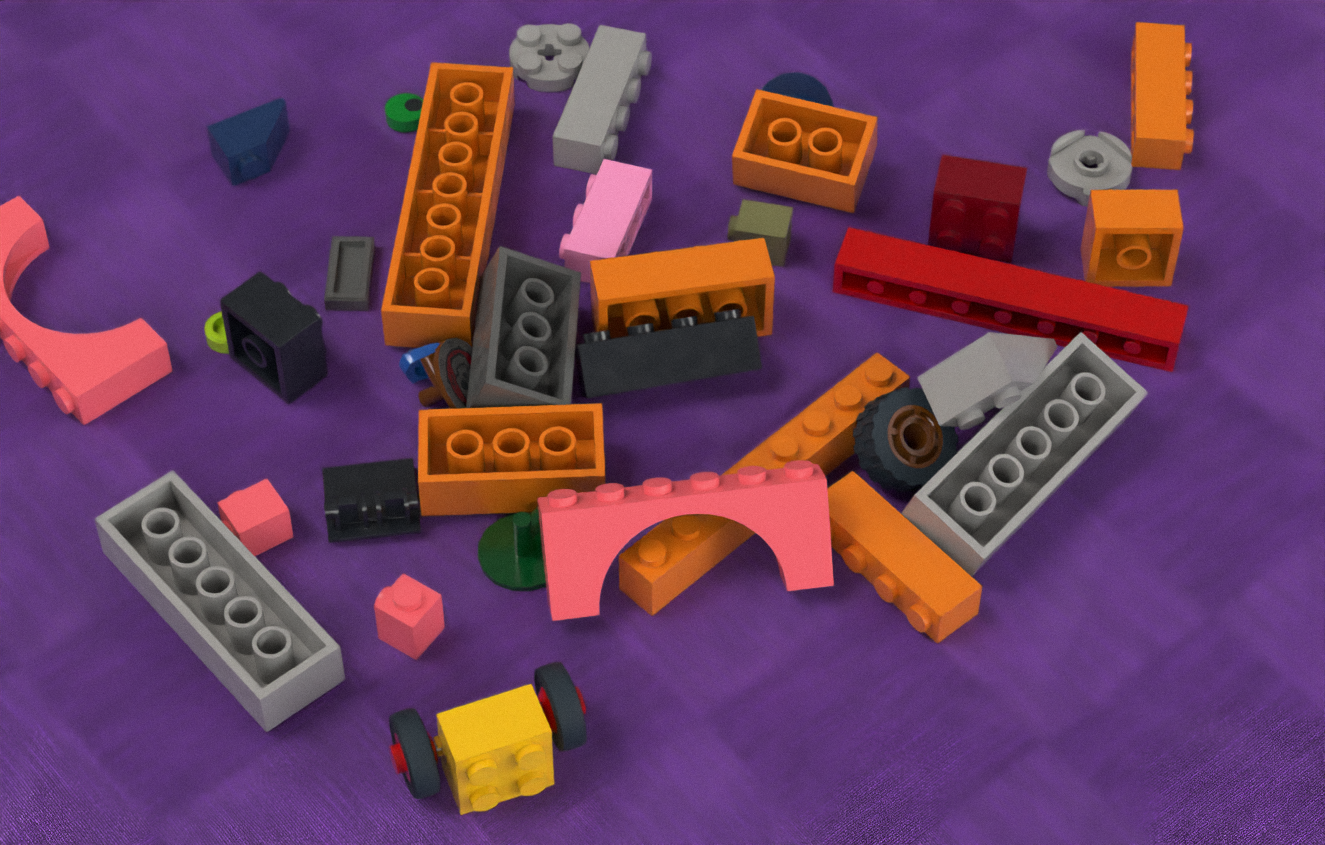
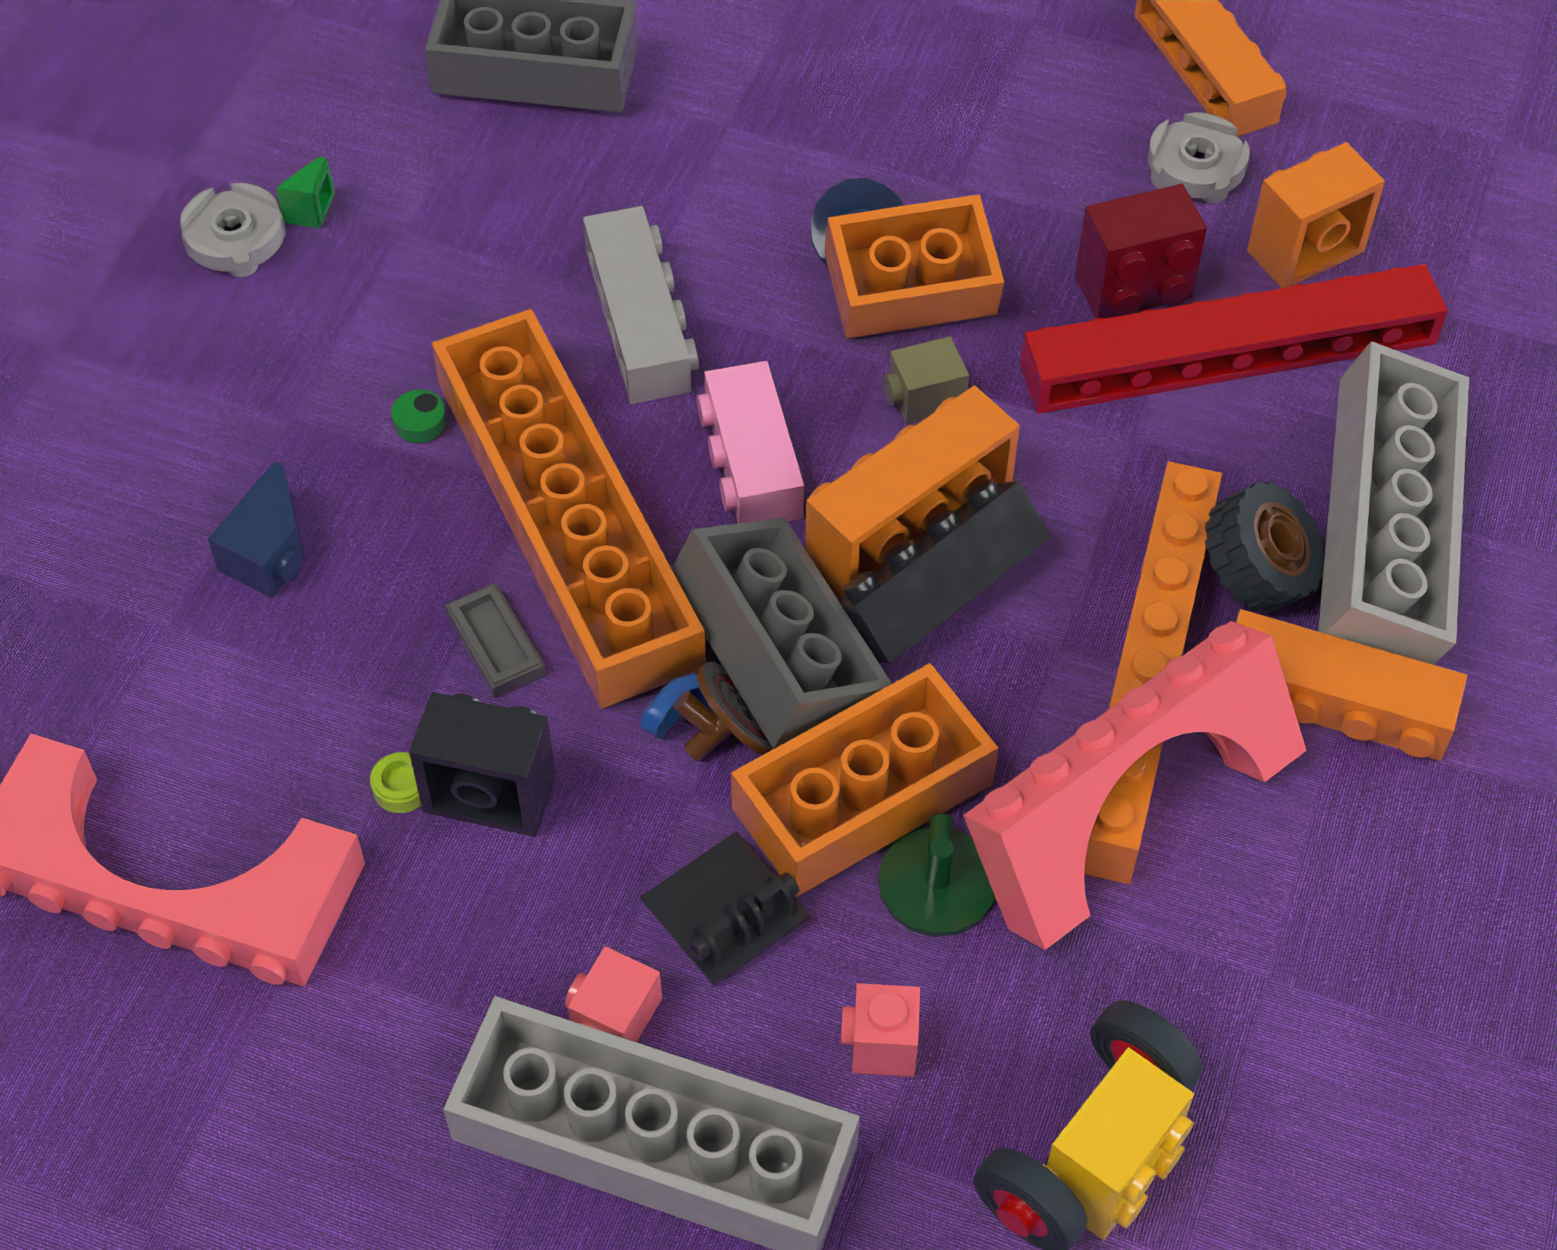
camera: 30 degrees left, 5 degrees up
light grey plate [509,23,590,92] -> none
light grey slope [917,332,1058,430] -> none

